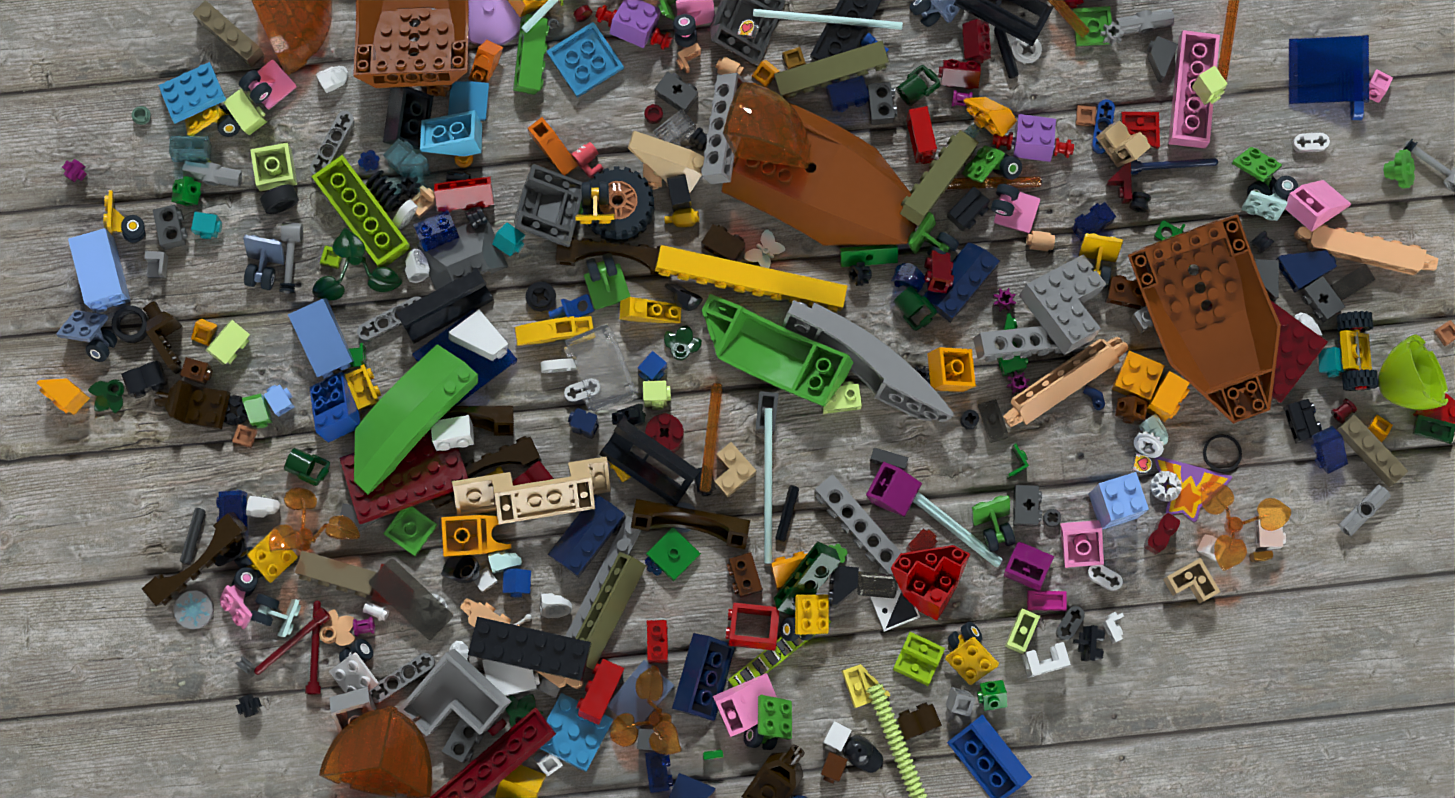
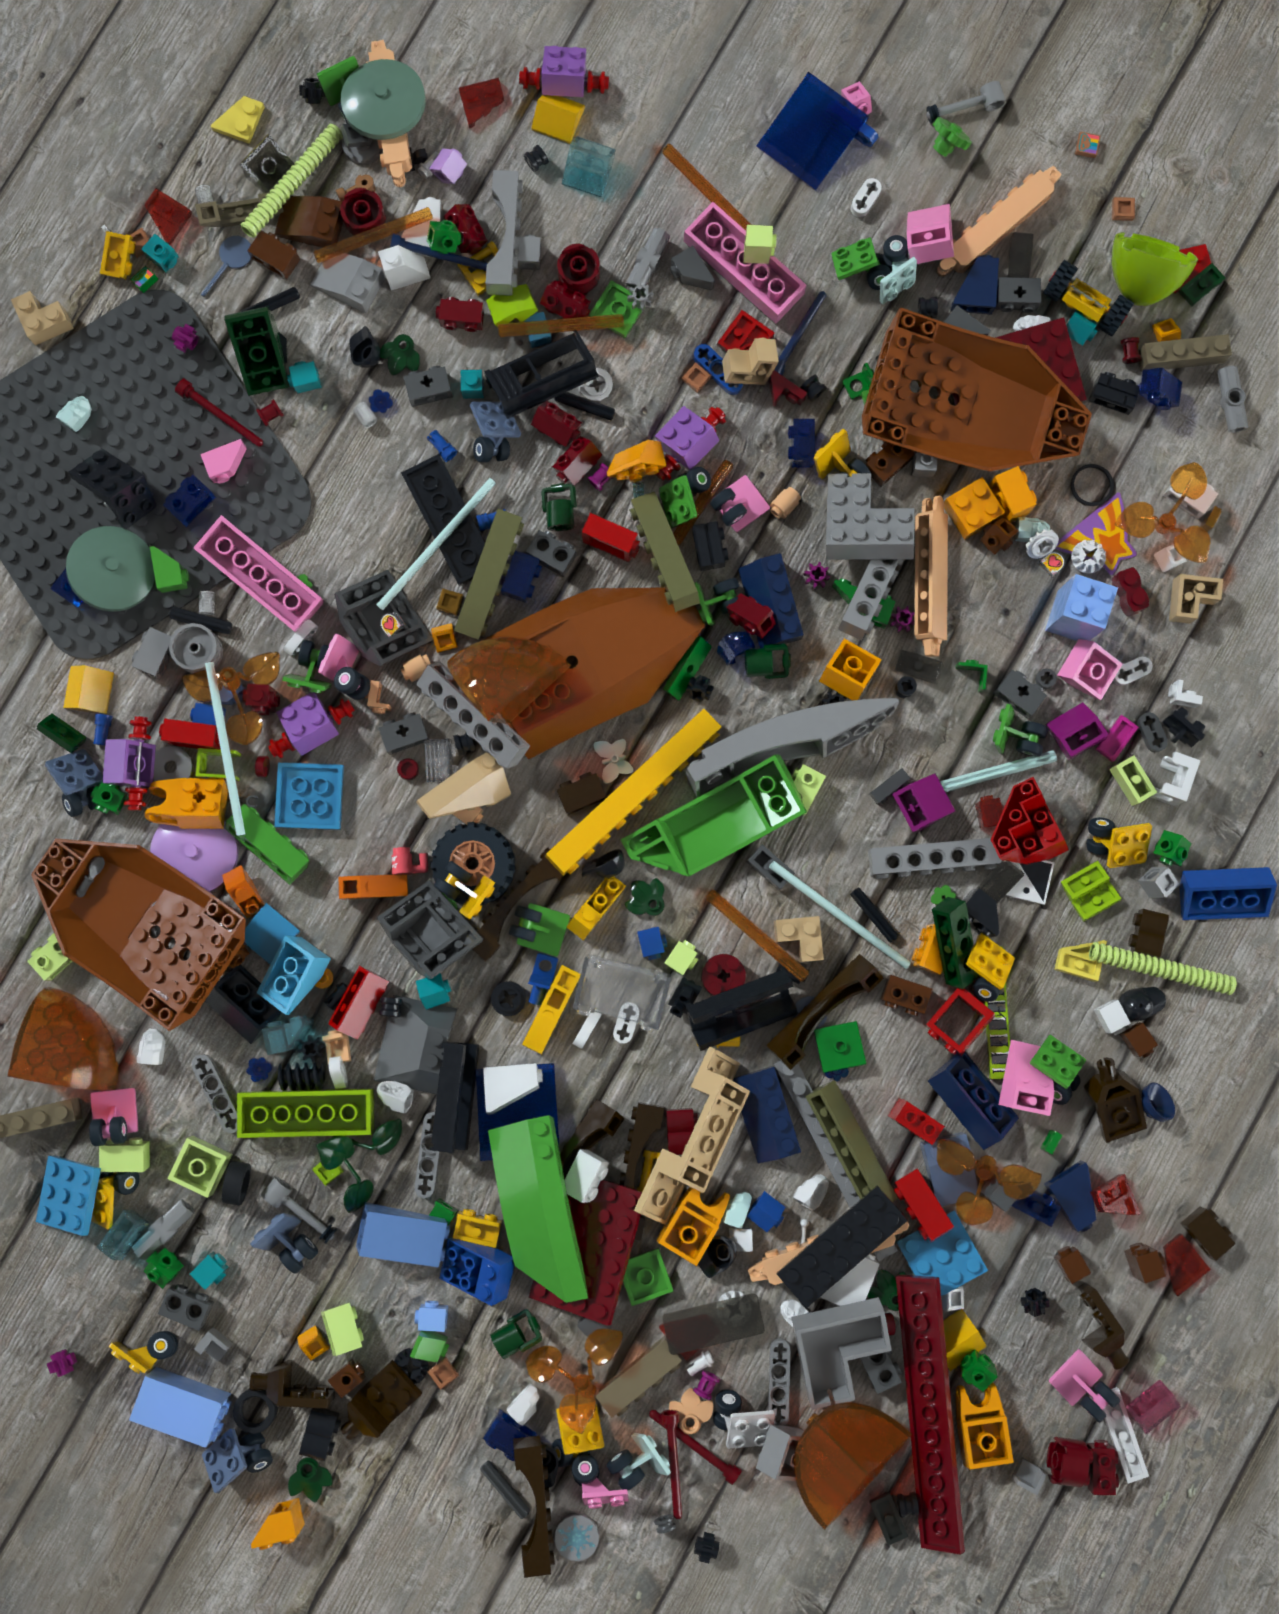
camera: 55 degrees left, 5 degrees up
sand green plate [132,106,151,125] -> none
clear blue brick [413,210,460,252] -> none
dark blue brick [568,408,599,439] -> none
yellow plant [664,208,700,227] -> none
black slope [667,174,692,212] -> none
dark blue arm [1083,385,1105,410] -> none

